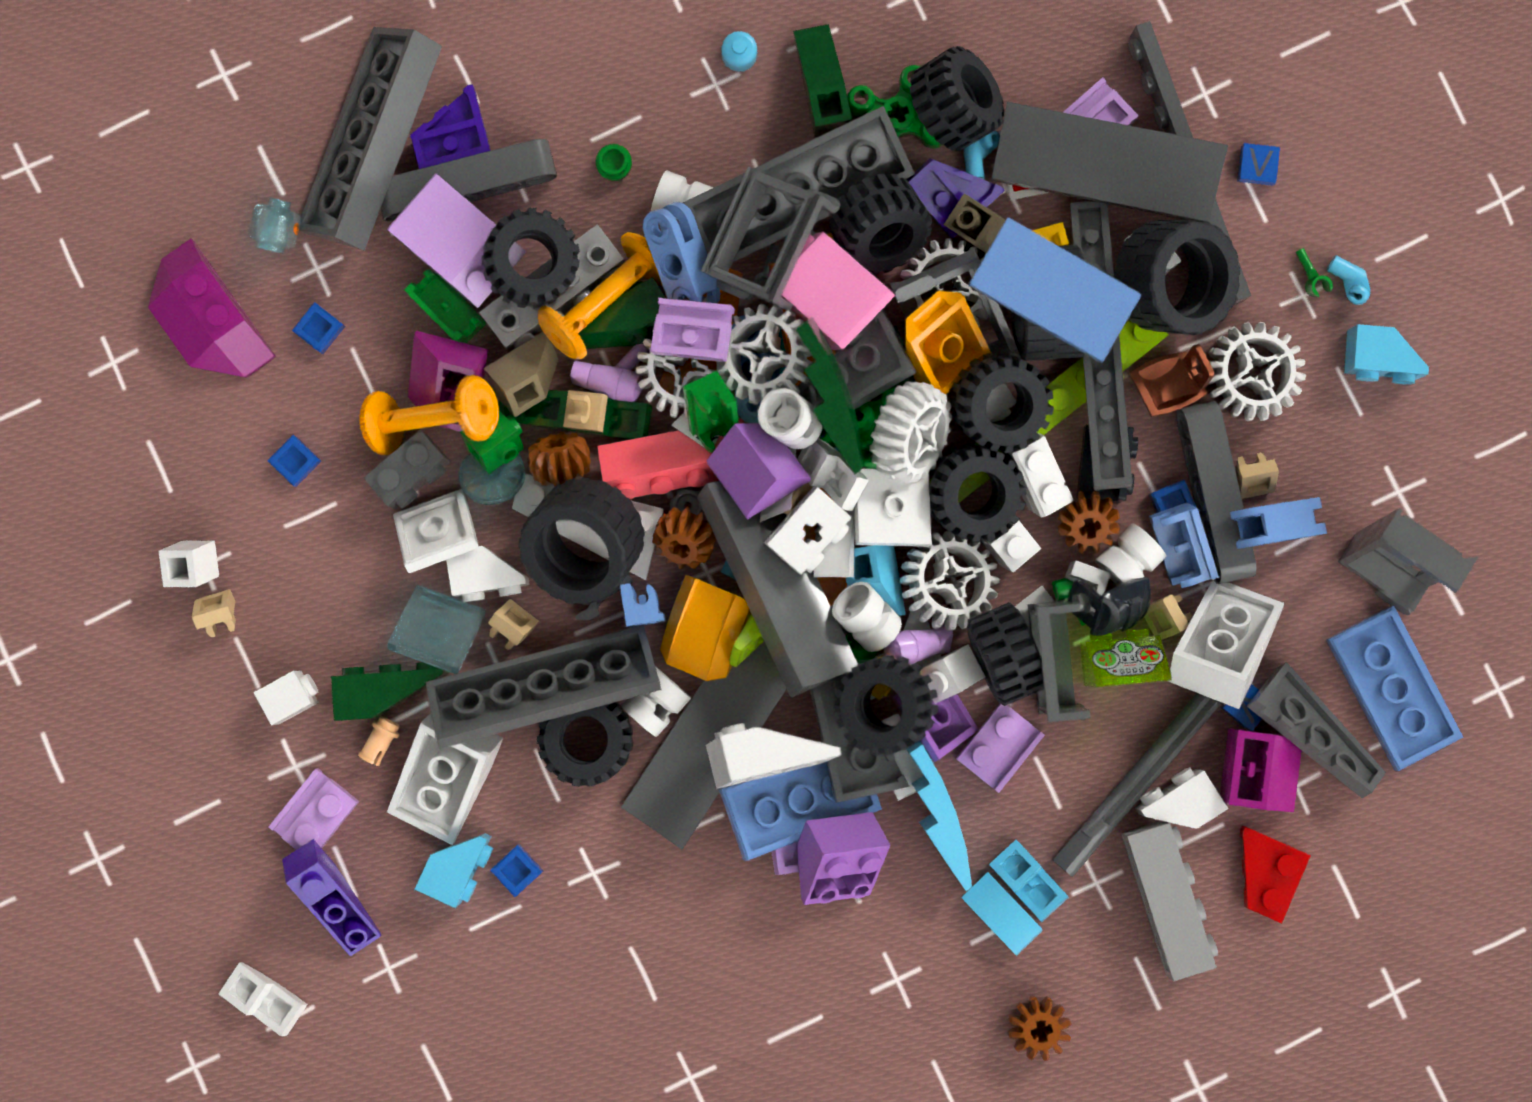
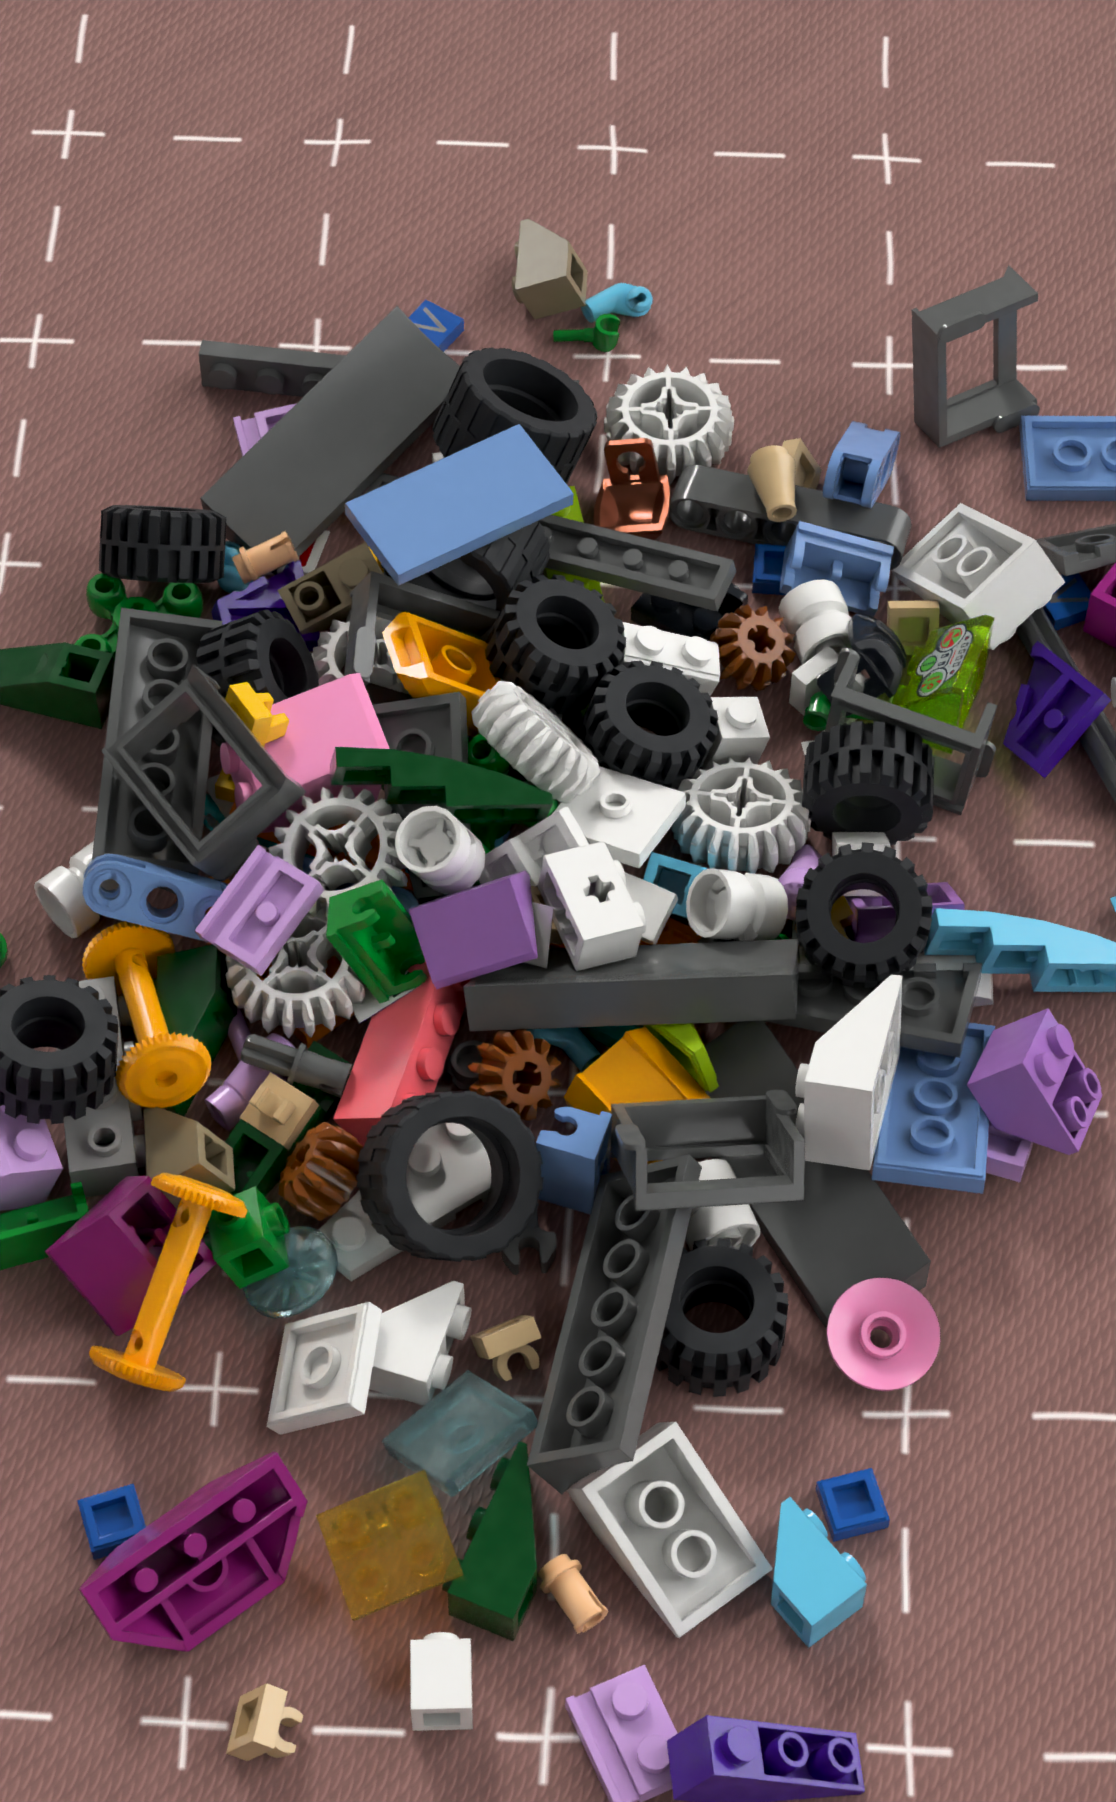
camera: 60 degrees left, 30 degrees down
white brick [159,540,219,587] -> none
dark grey brick [364,430,451,509] -> none
lavender plate [956,703,1045,793] -> none
medium azure slope [1344,324,1429,385] -> none
none -> magenta wedge [78,1451,308,1652]
none -> yellow tile [225,682,289,747]
none -> light nougat pin [232,531,299,584]
none -> dark grey axle [240,1034,352,1098]
none -> clear yellow hinge [316,1470,464,1621]
none -> dark tan slope [512,219,588,320]
none -> dark grey piece [611,1089,805,1211]
none -> tan cone [747,445,797,522]
none -> bright pink dish [826,1278,940,1391]
none -> dark purple wing [1003,641,1111,778]

